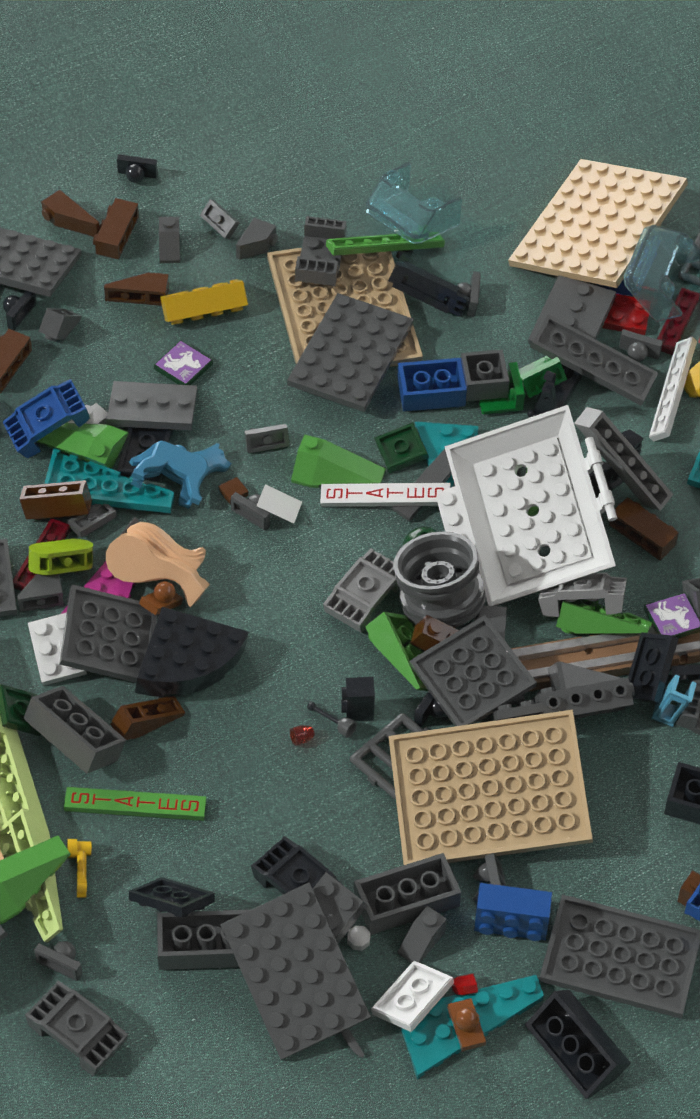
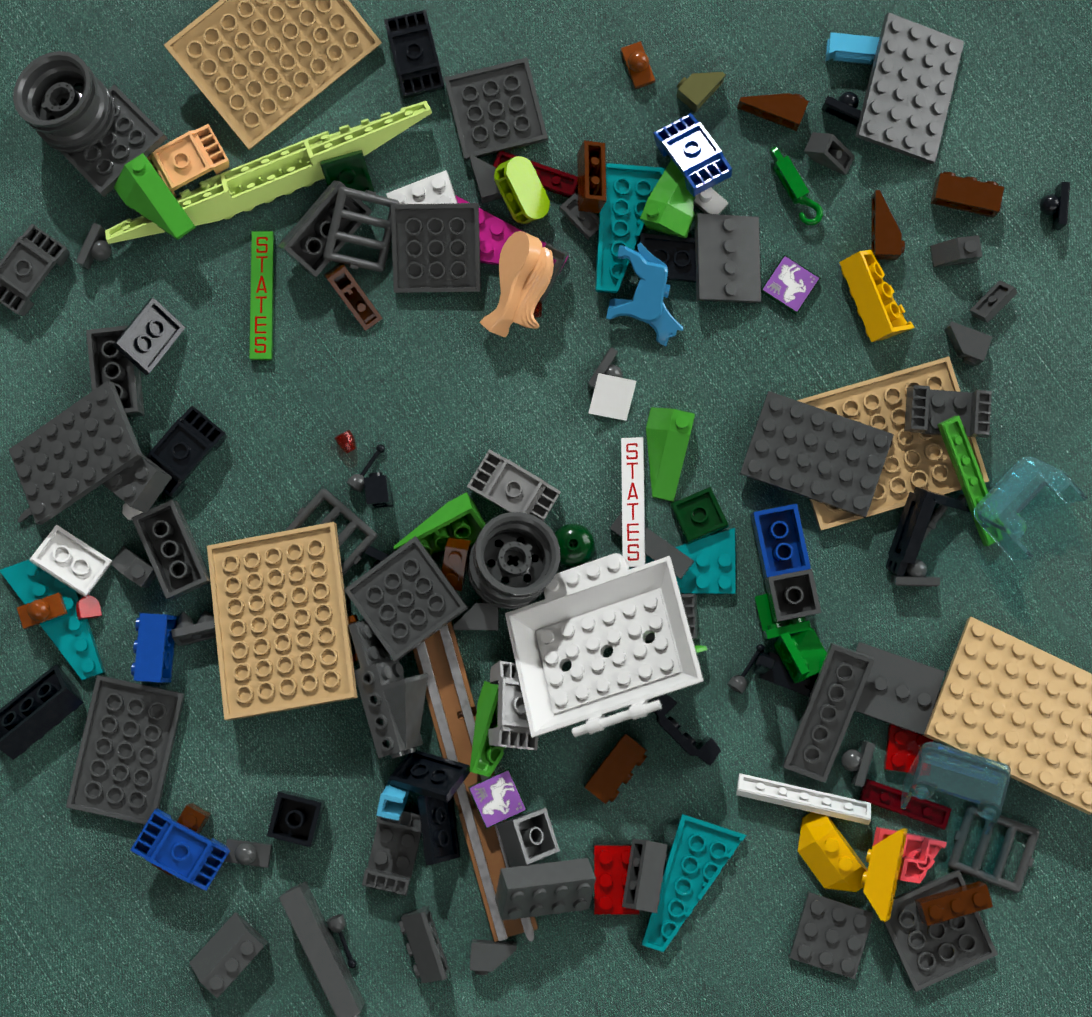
camera: 90 degrees right, 30 degrees up
reddish brown slope [41,190,100,237] -> none
yellow brick [67,839,92,898] -> none
black brick [135,607,249,697] -> none
dark orange tile [139,581,184,615] -> none
reddish brown tile [219,477,249,505] -> none
dark grey tile [244,424,289,453] -> none
light grey brick [574,407,673,511] -> none
none -> dark grey bar [323,186,400,272]
none -> green piece [769,146,823,226]

